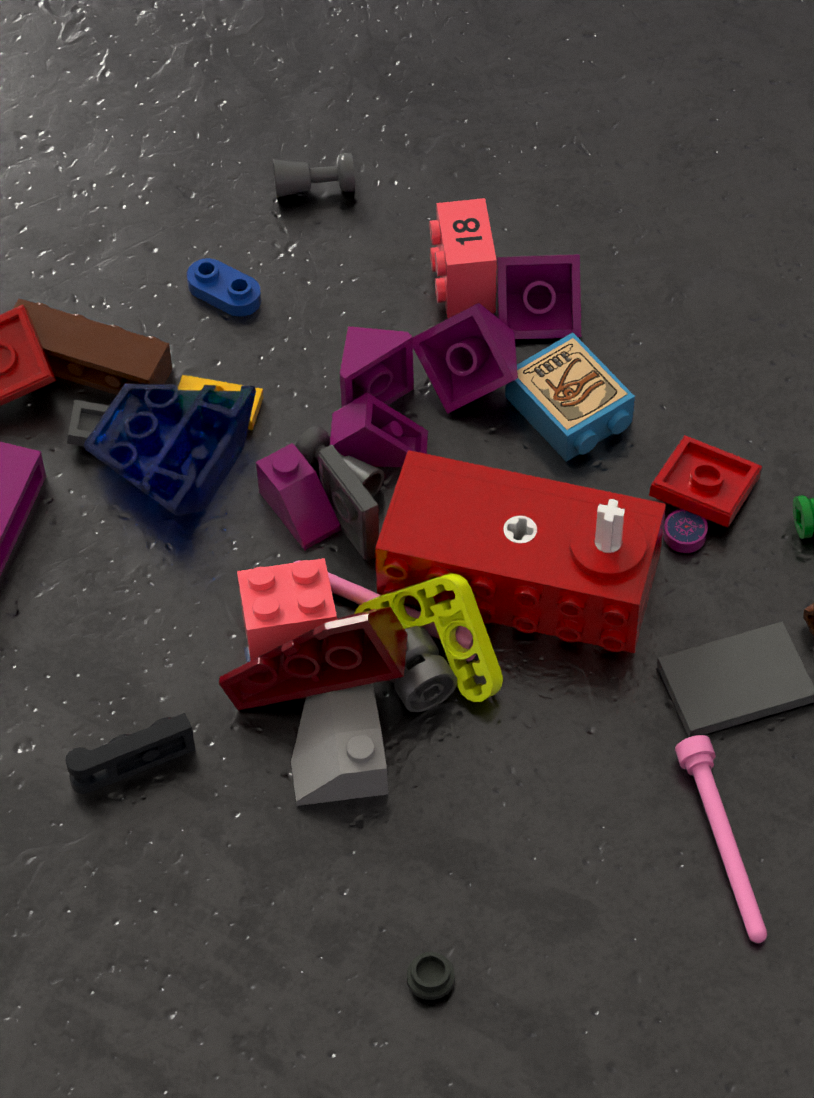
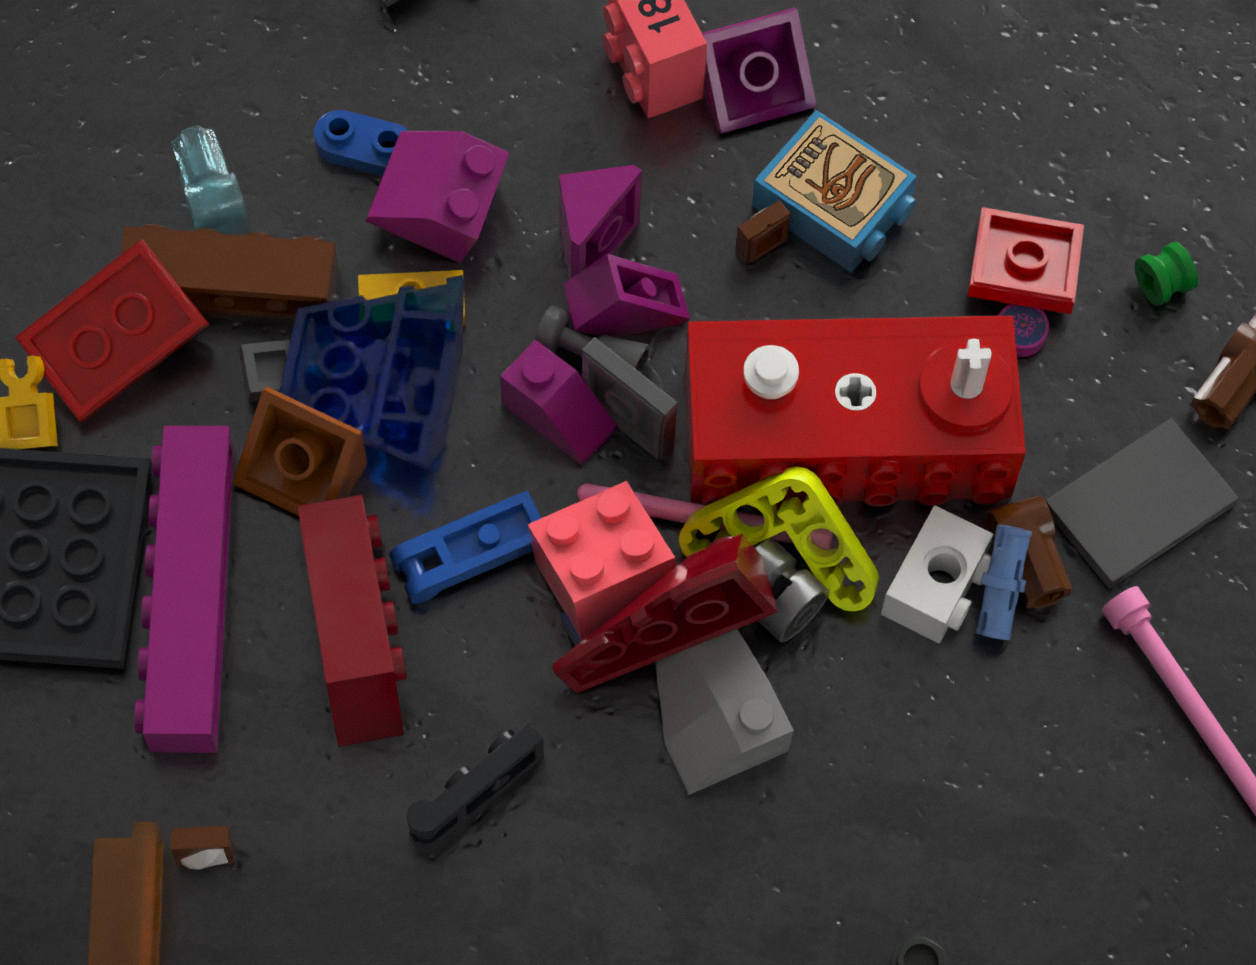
camera: 20 degrees left, 10 degrees up
magenta slope [413,303,518,414] -> none
none -> clear light blue piece [171,125,248,229]
none -> dark orange slope [232,387,367,516]
none -> dark red wedge [297,495,407,747]
none -> magenta slope [365,131,510,263]
none -> blue plate [389,490,541,604]
none -> reddish brown tile [735,200,791,264]
none -> white plate [744,345,799,399]
none -> white brick [881,505,994,644]
none -> medium blue pin [975,525,1032,640]
none -> reddish brown piece [986,495,1073,609]

